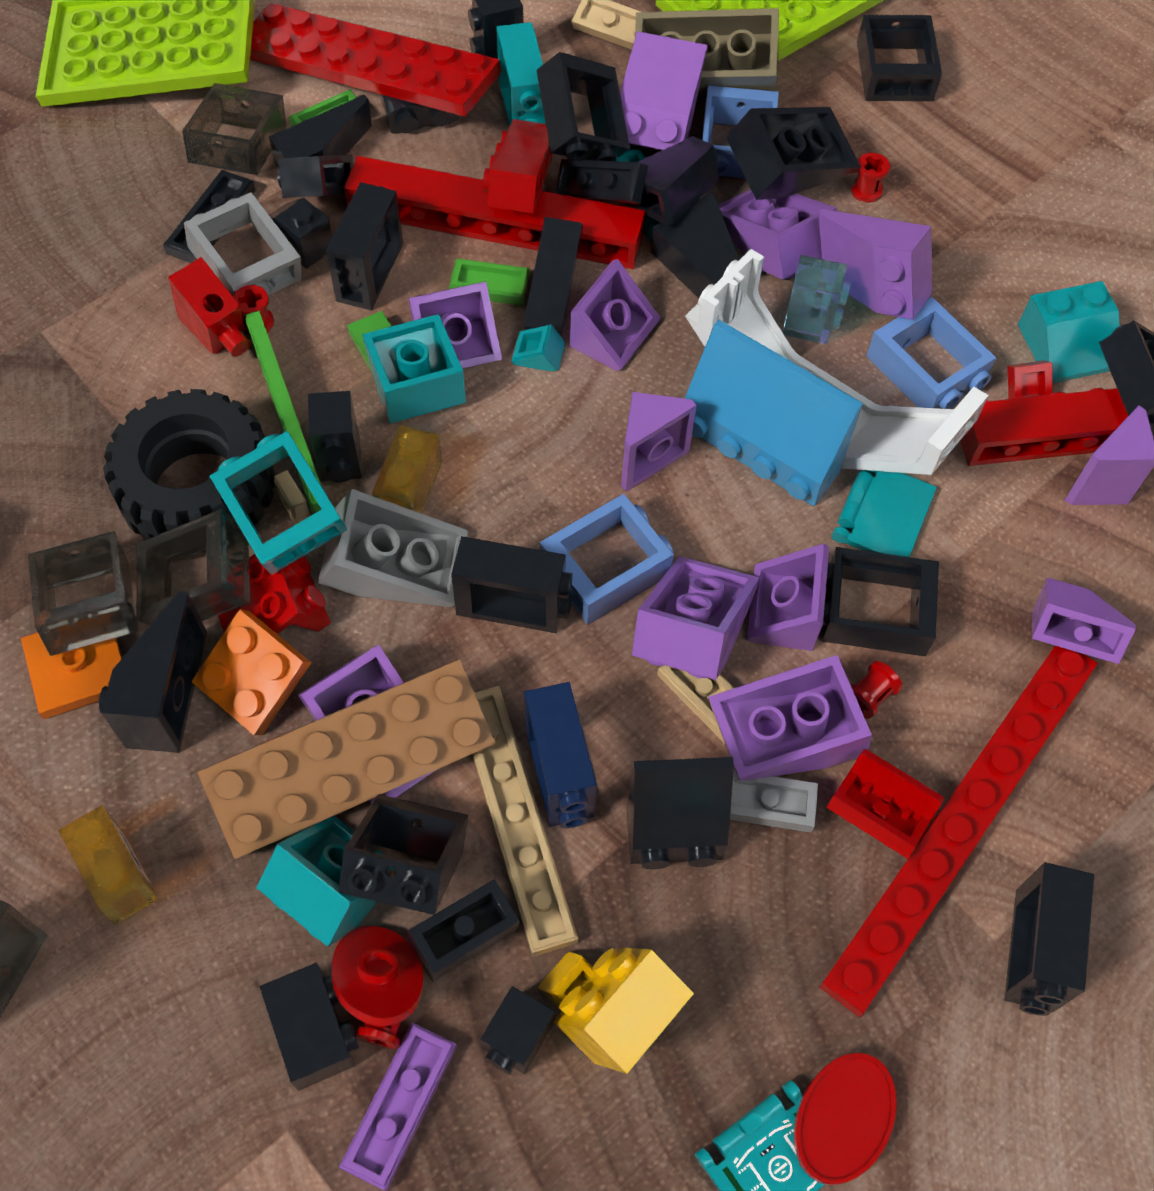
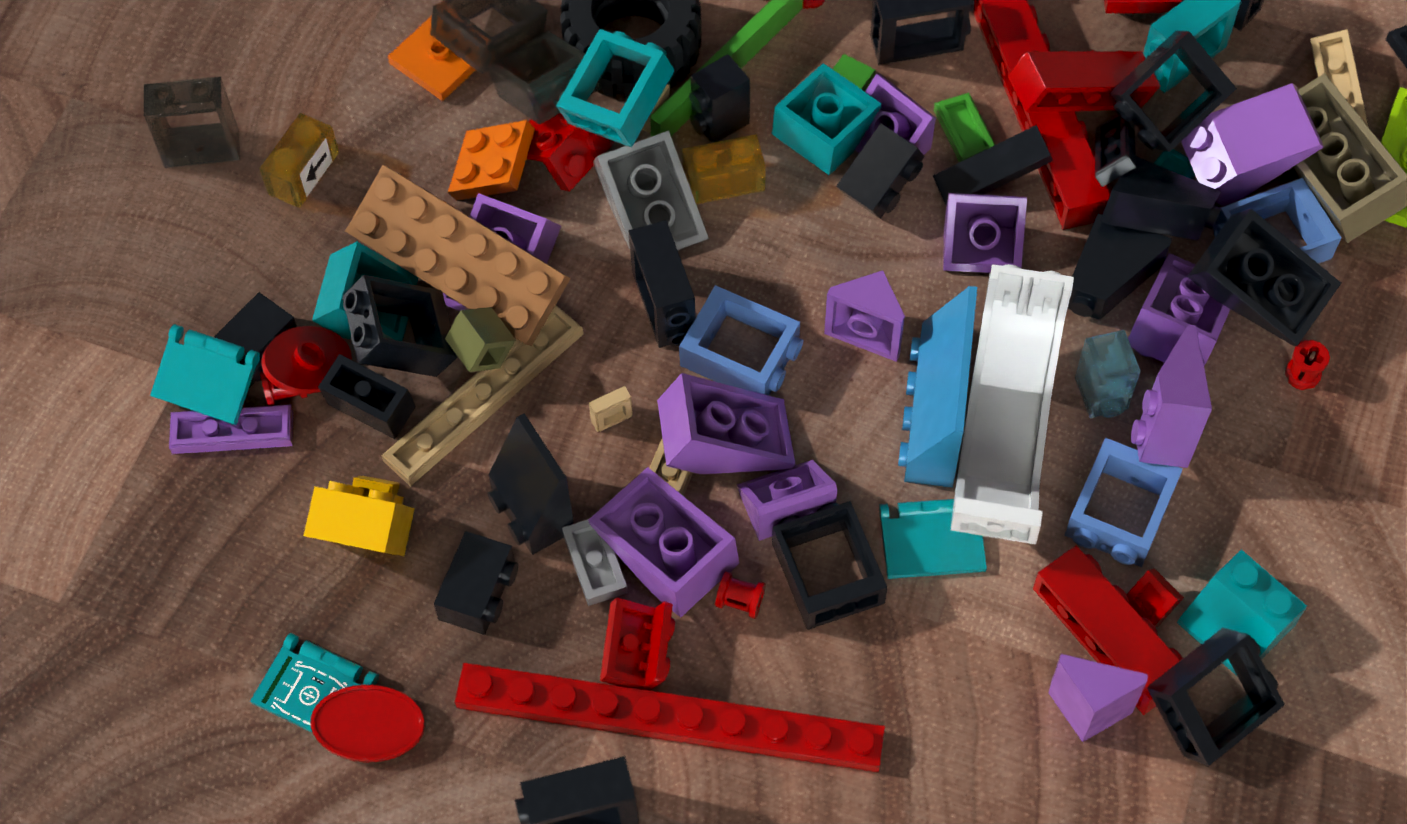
camera: 65 degrees right, 0 degrees up
black slope [99,591,207,753] -> none
black brick [480,986,555,1075] -> none
teal slope [511,324,565,371] -> none
dark blue window [524,682,597,829] -> none
medium lavender slope [1032,577,1136,664] -> none
none -> teal piece [150,324,260,425]
none -> black brick [434,531,518,635]
none -> olive brick [445,307,516,372]
none -> tan tile [589,386,633,432]
none -> black brick [836,123,925,219]

